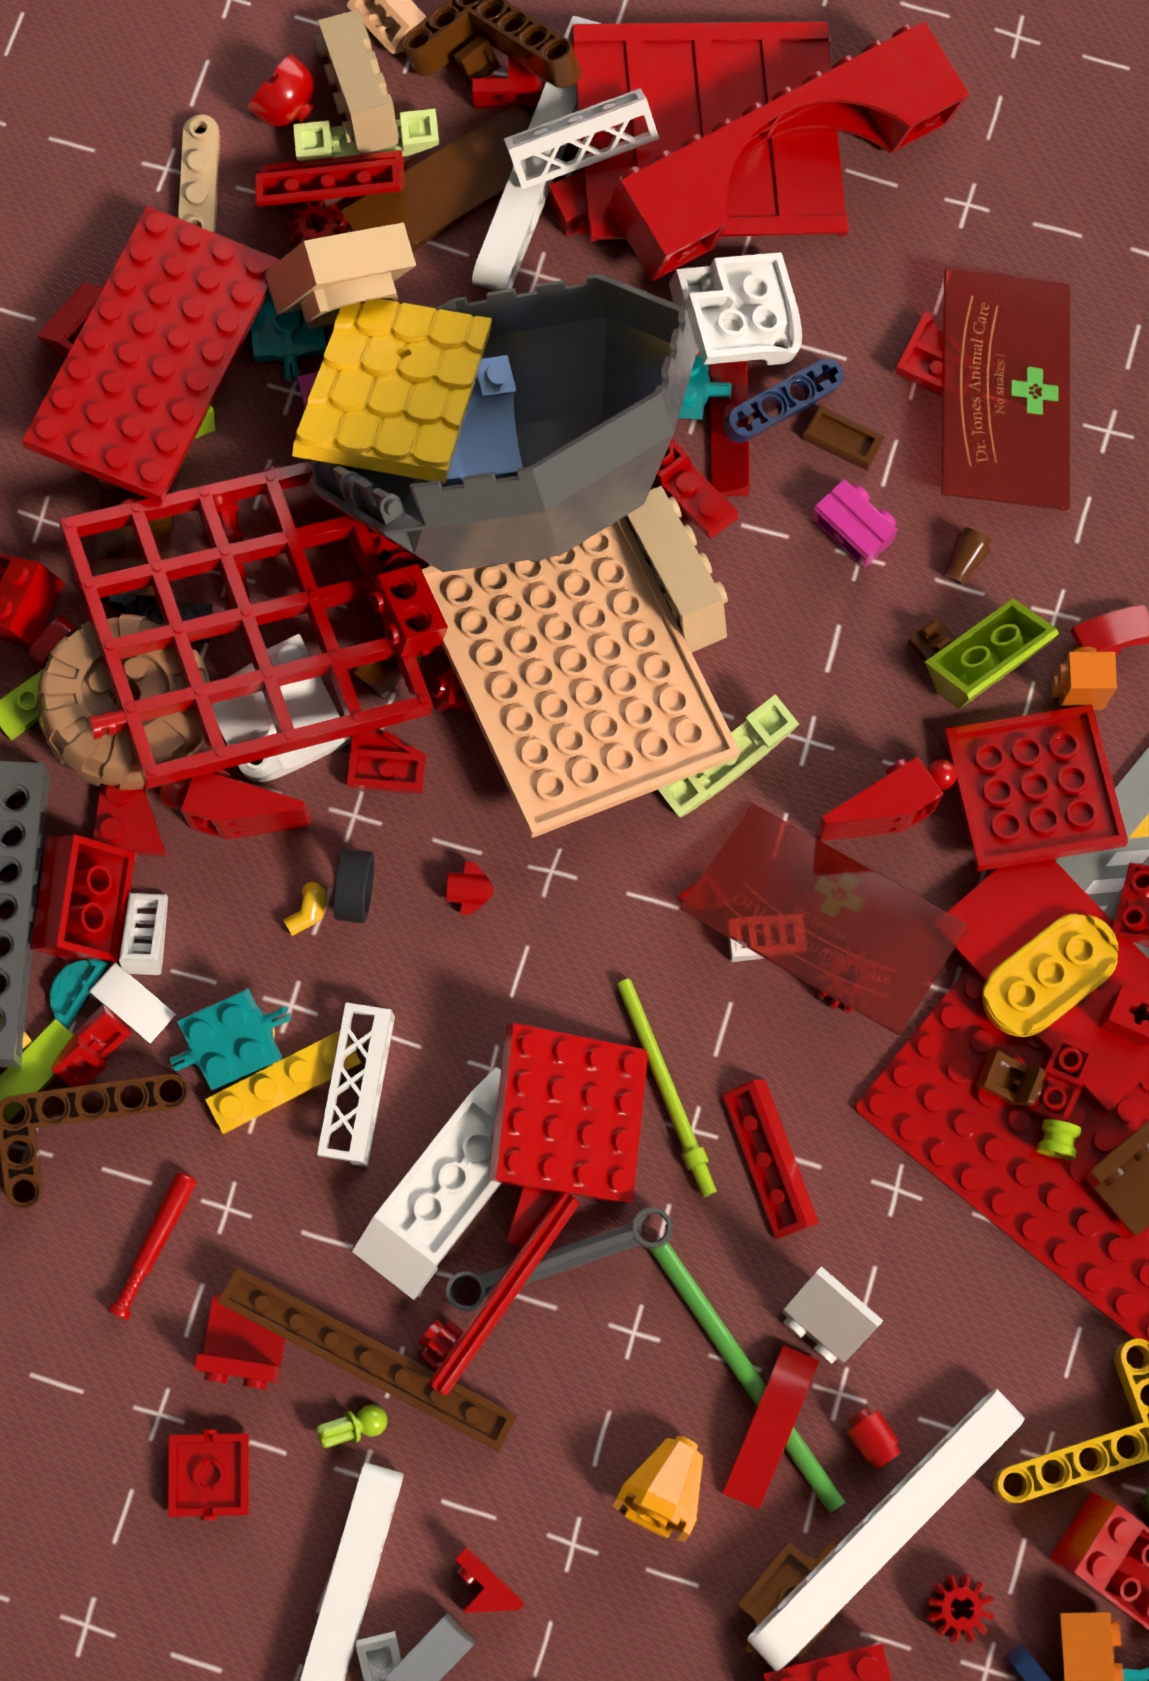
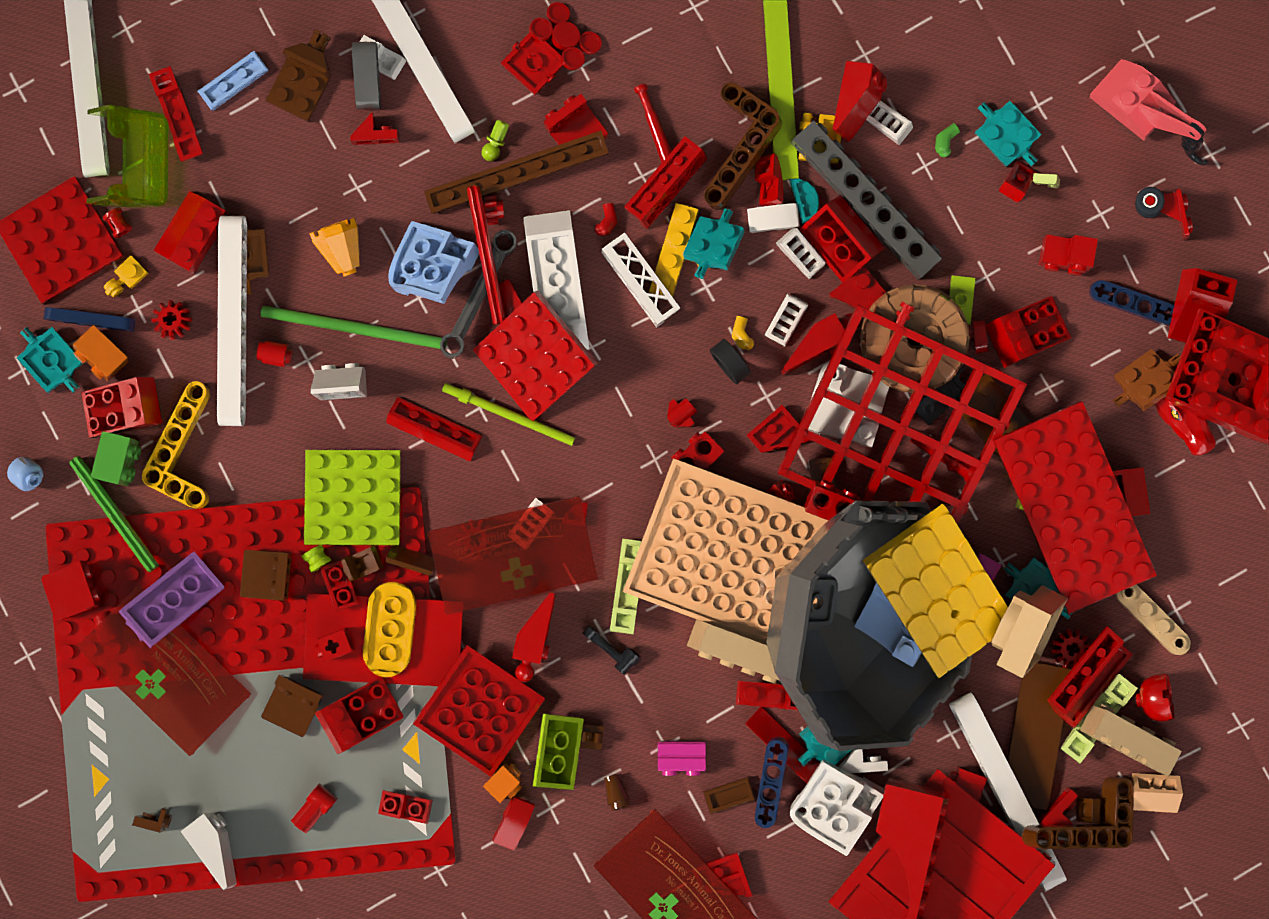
camera: 135 degrees right, 10 degrees up
white fence [504,88,659,190] -> none
red slope [722,1345,819,1510] -> none
none -> lime plate [304,450,401,545]
none -> reddish brown slope [385,545,437,576]
none -> light blue slope [388,221,479,304]
none -> red piece [529,2,602,70]
none -> black brick [583,625,642,675]
none -> red arm [595,203,617,236]
none -> red fence [624,136,707,229]
none -> red brick [671,431,725,470]
none -> white slope [765,293,808,346]

